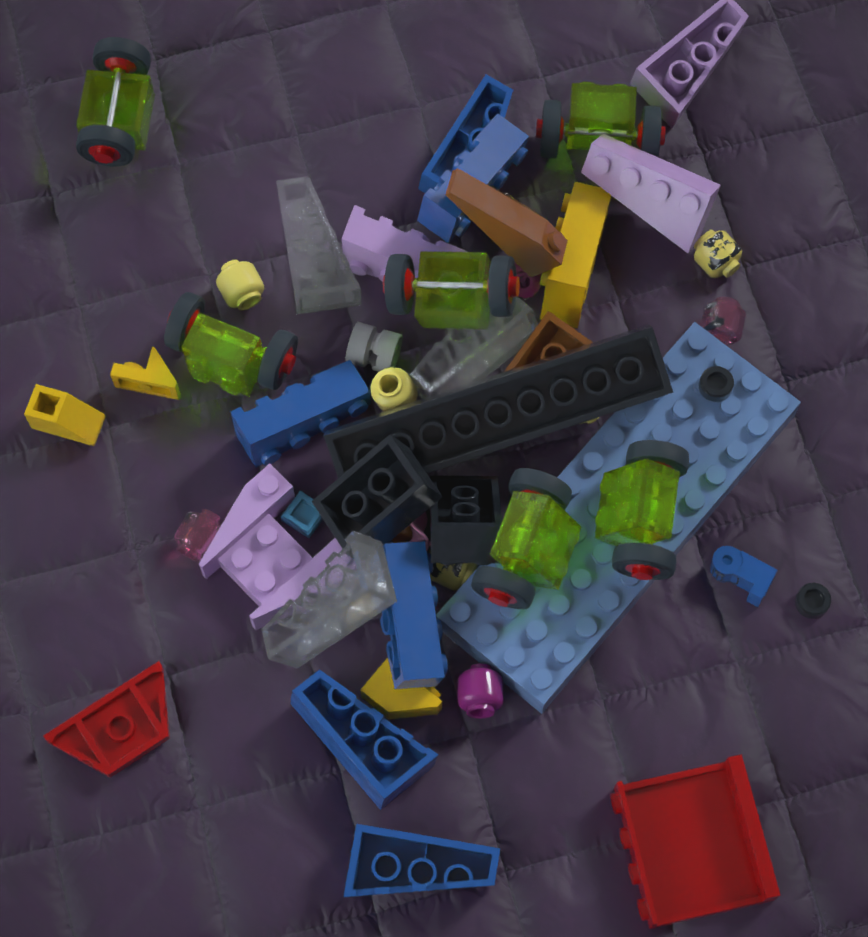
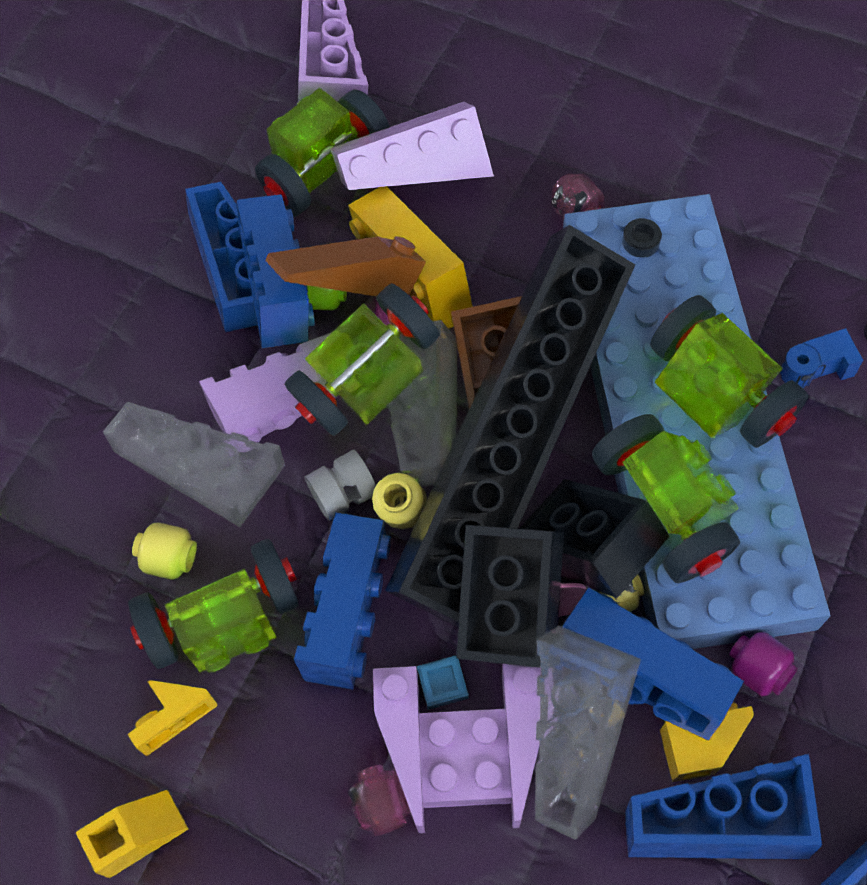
camera: 45 degrees left, 5 degrees down
light yellow head [694,230,742,278] -> none

